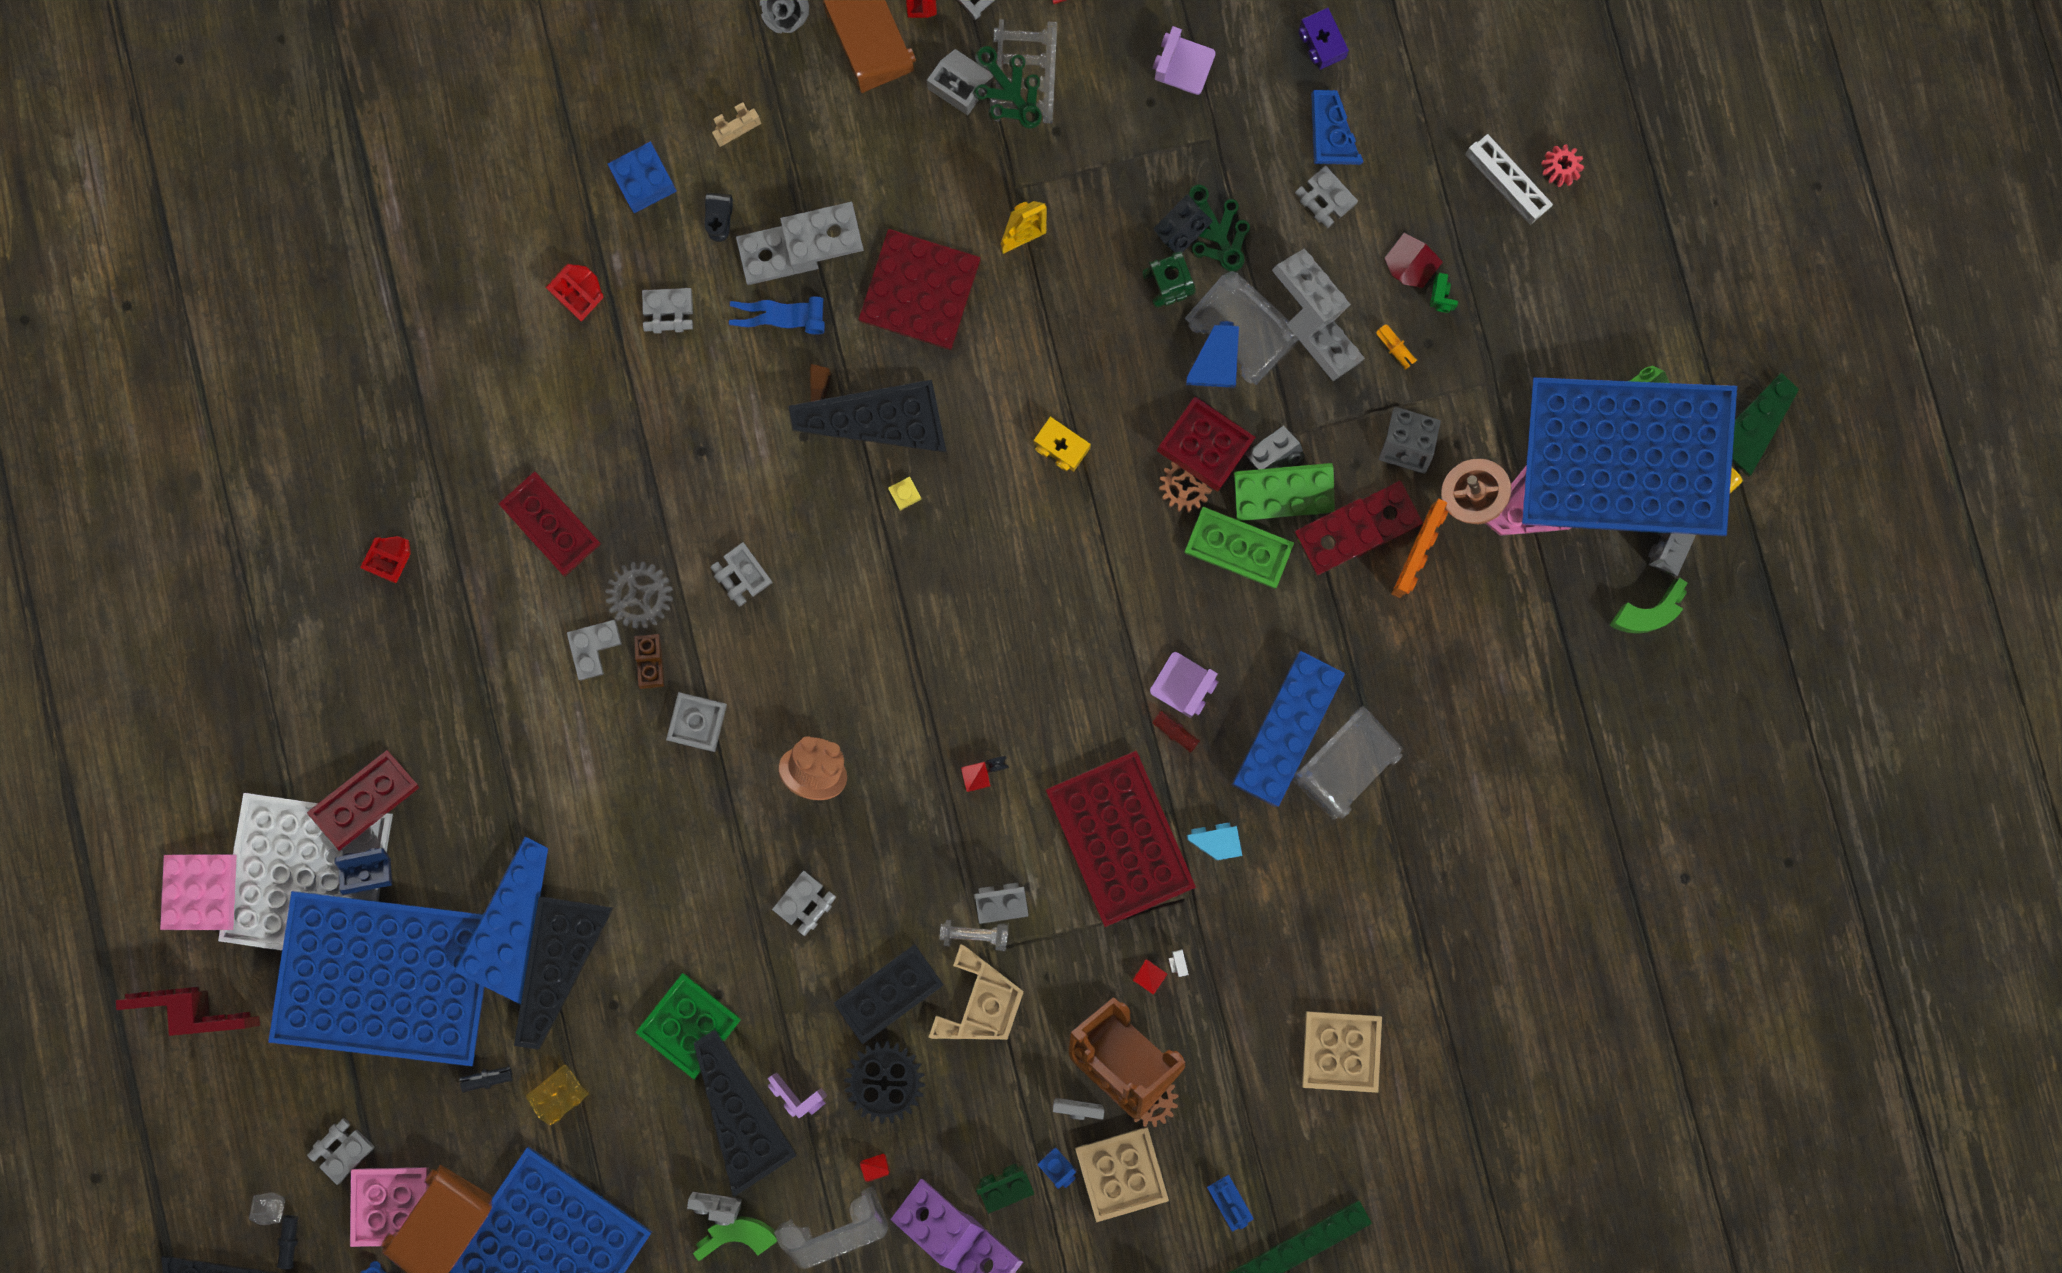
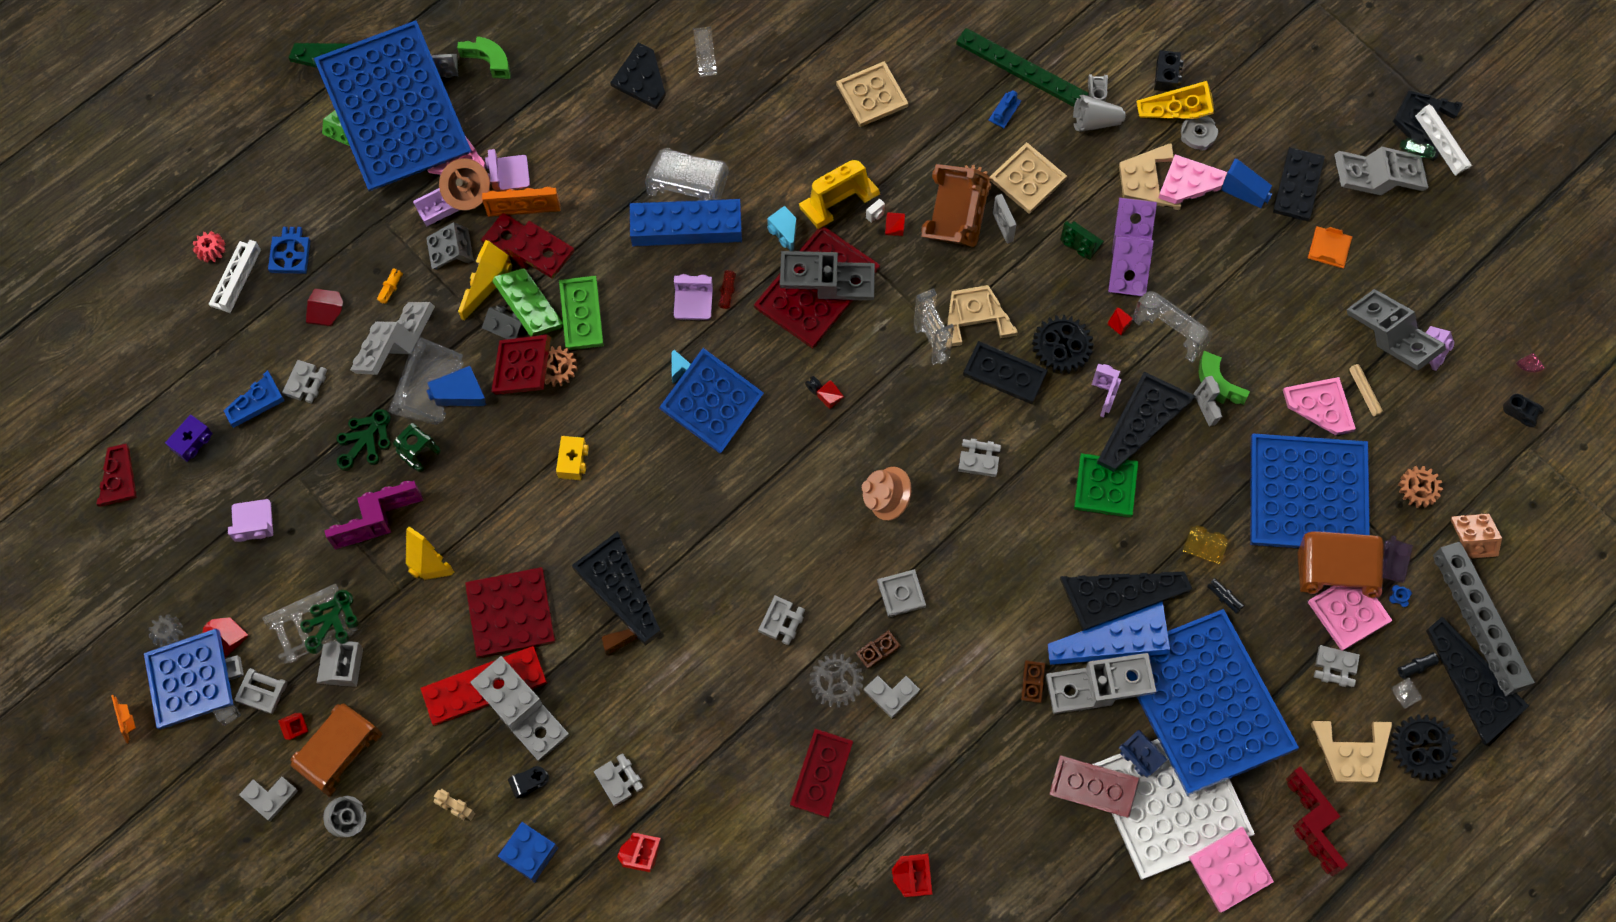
camera: 120 degrees left, 15 degrees down
blue flag [729,297,825,334] -> none
light yellow plate [888,477,921,511] -> none
light grey bracket [974,883,1028,924] -> none
blue bracket [1037,1147,1076,1189] -> none
black bracket [1153,194,1213,253] -> none
green bracket [1430,273,1458,313] -> none
none -> blue piece [268,227,310,274]
none -> magenta bracket [324,481,423,549]
none -> lavender bracket [413,188,459,226]
none -> red plate [420,646,547,726]
none -> yellow wedge [458,240,512,320]
none -> lavender bracket [485,149,530,192]
none -> black plate [610,42,666,109]
none -> blue plate [659,348,764,453]
none -> medium azure slope [672,350,690,384]
none -> clear arch [693,26,717,77]
none -> dark grey bracket [780,251,875,300]
none -> yellow windscreen [799,160,880,229]
none -> reddish brown slope [1021,660,1045,703]
none -> light grey bracket [1046,653,1156,714]
none -> tan wing [1311,721,1392,783]
none -> black gear [1390,714,1458,781]

